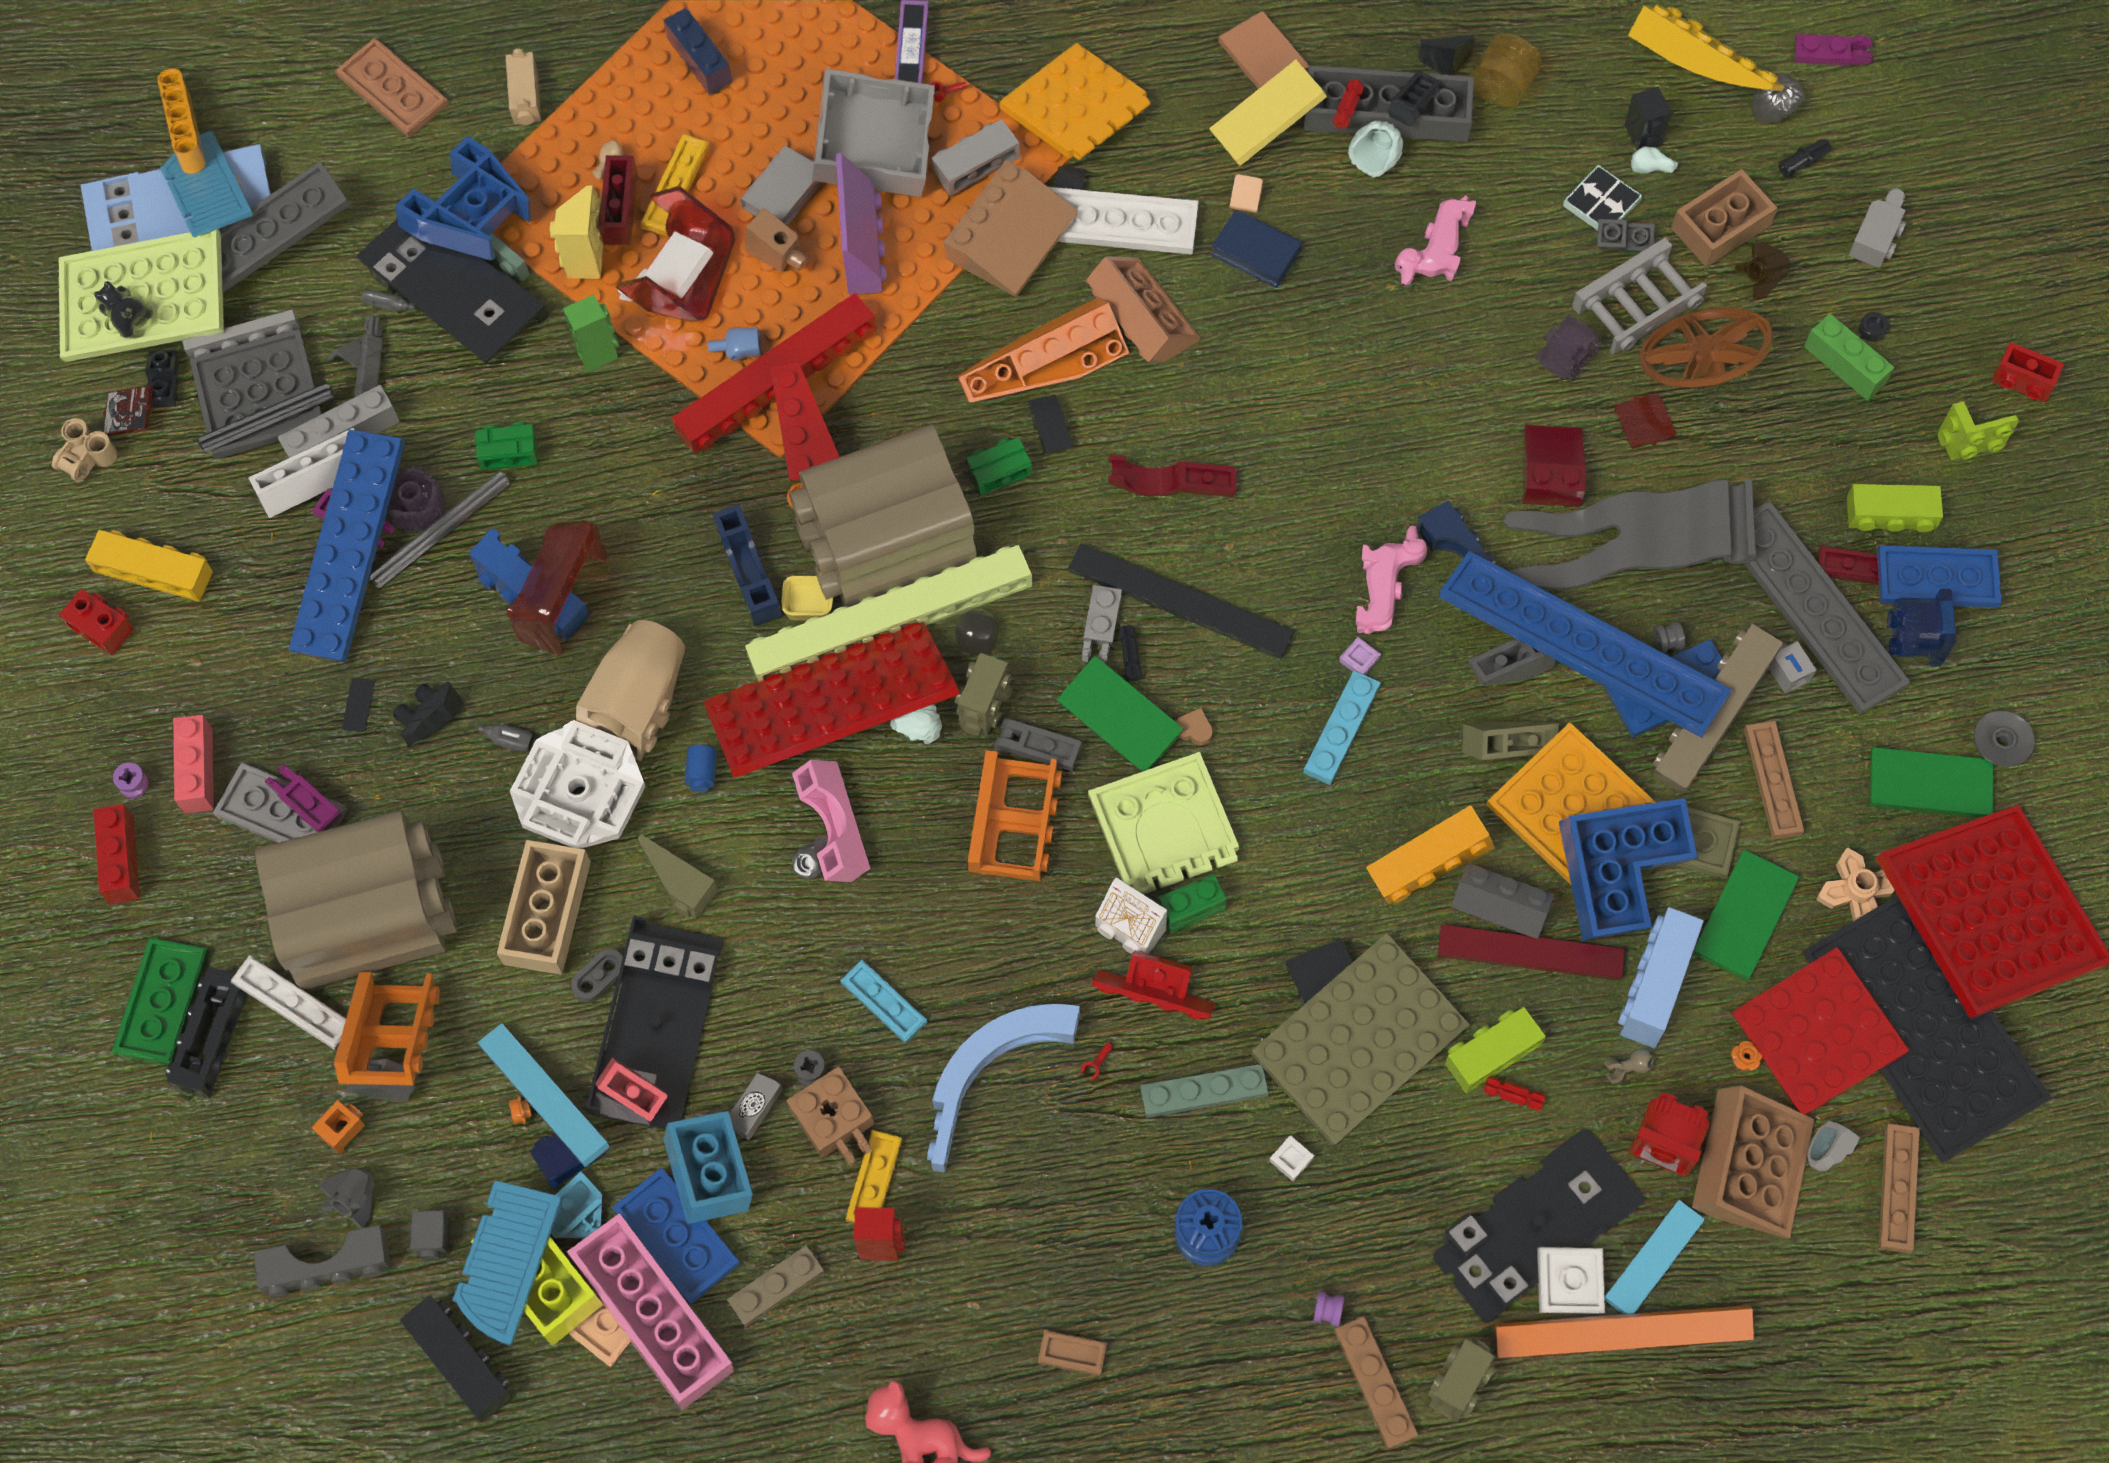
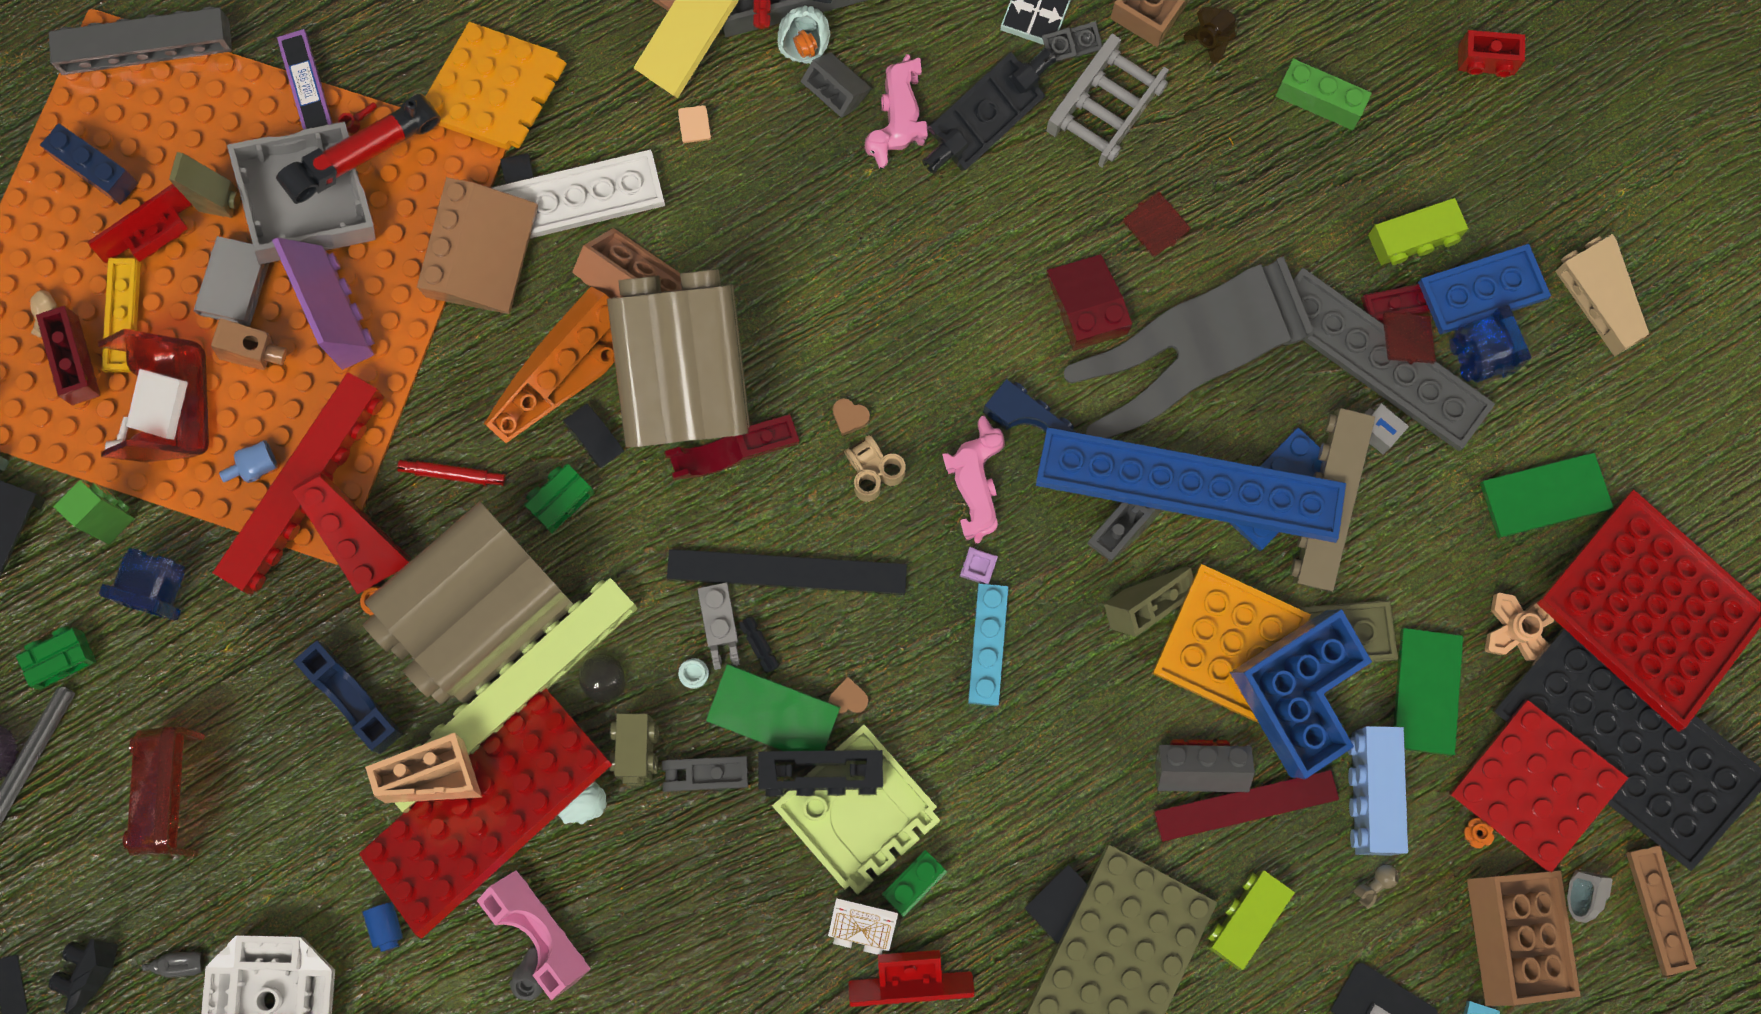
camera: 25 degrees left, 10 degrees up
blue wedge [469,528,590,641] -> none
light yellow wedge [550,186,604,279] -> none
tan animal [576,620,685,761] -> none
light yellow piece [782,576,833,620] -> none
light grey brick [932,119,1020,196] -> none
orange window [968,750,1062,881] -> none
dark blue piece [1211,209,1303,288] -> none
light orange wedge [1366,805,1495,904] -> none
red axle [1484,1076,1545,1111] -> none
brick [1536,314,1602,383] -> none
red piece [1628,1093,1710,1177] -> none
dark orange wheel [1640,307,1773,387] -> none
dark grey wheel [1653,621,1685,653] -> none
medium nougat plate [1744,721,1804,840] -> none
black tile [1859,312,1889,342] -> none
lime bracket [1938,401,2019,460] -> none
dark grey dish [1974,711,2035,767] -> none
none -> red bracket [88,184,192,263]
none -> clear blue piece [99,548,185,621]
none -> olive slope [169,152,241,218]
none -> piece [276,94,441,204]
none -> light nougat wedge [365,733,482,803]
none -> red piece [397,459,506,486]
none -> dark tan brick [607,269,750,447]
none -> light aqua plate [678,658,709,689]
none -> black brick [758,750,883,797]
none -> orange plate [793,30,818,58]
none -> dark grey brick [800,52,872,118]
none -> medium nougat tile [833,398,870,436]
none -> tan piece [844,435,905,502]
none -> black plate [922,48,1056,174]
none -> clear red piece [1383,312,1436,364]
none -> tan slope [1555,234,1649,356]

